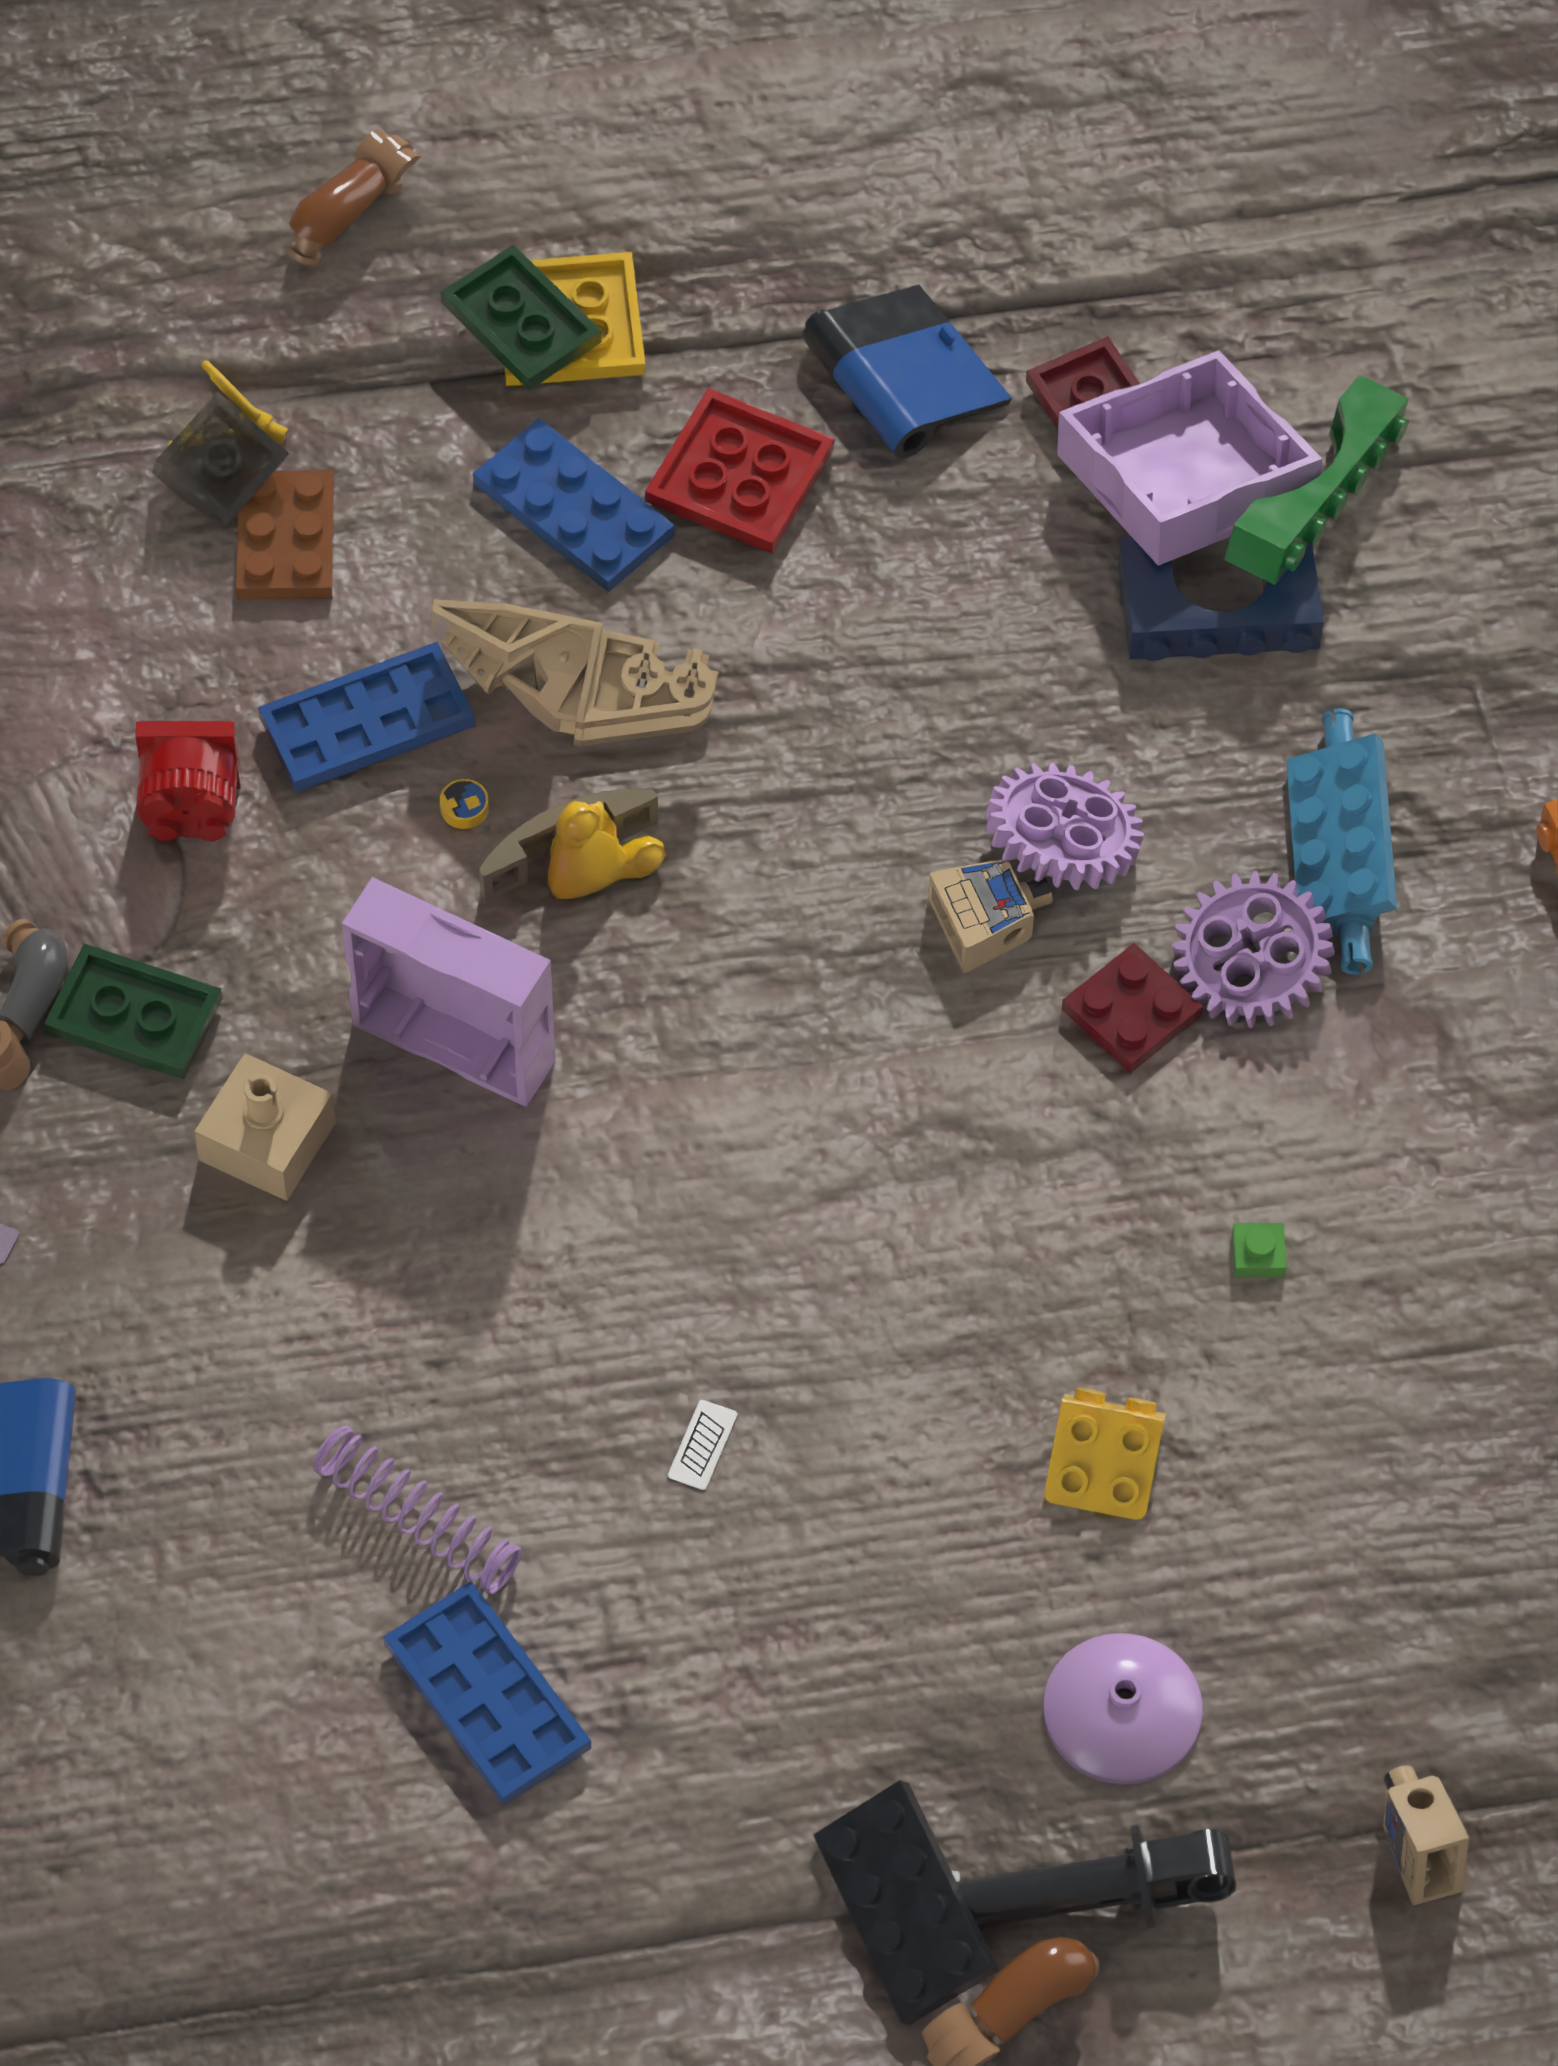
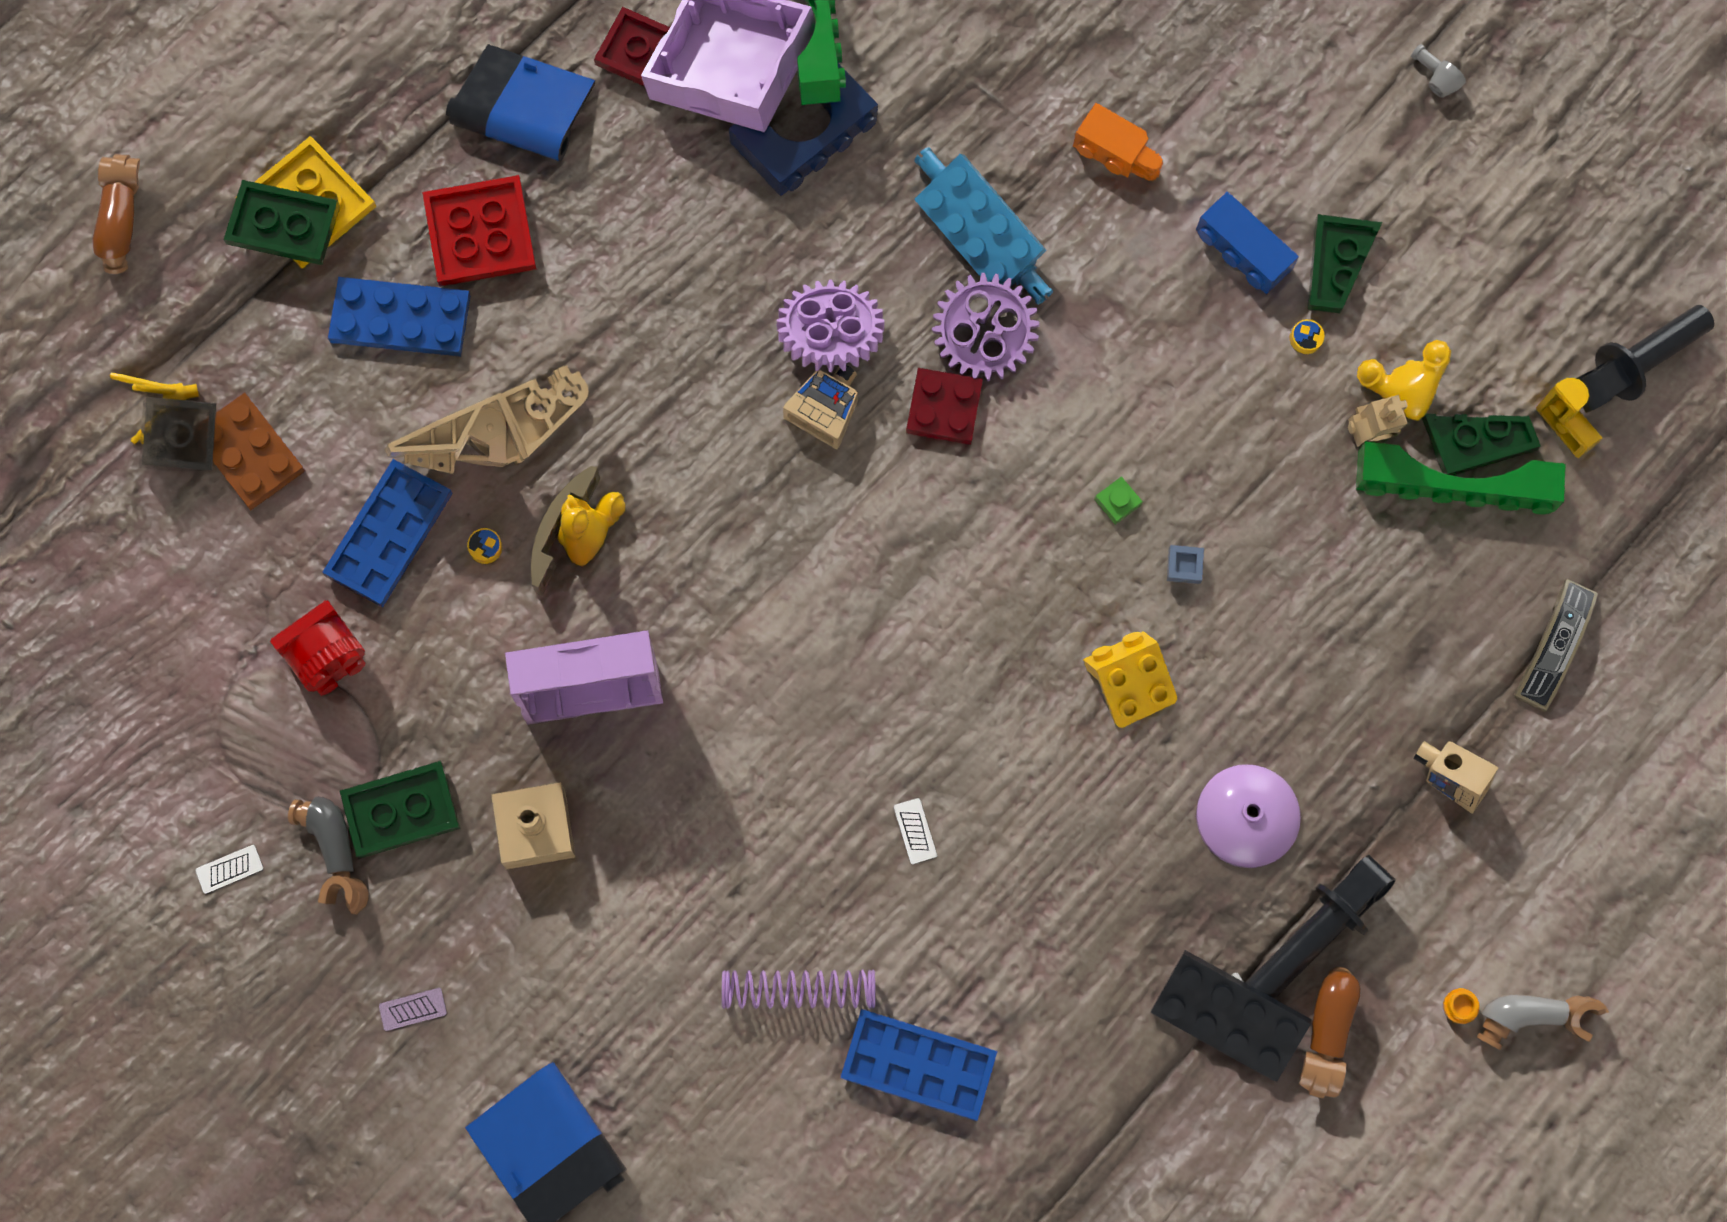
camera: 40 degrees left, 15 degrees up
none -> sand blue plate [1167,545,1204,584]

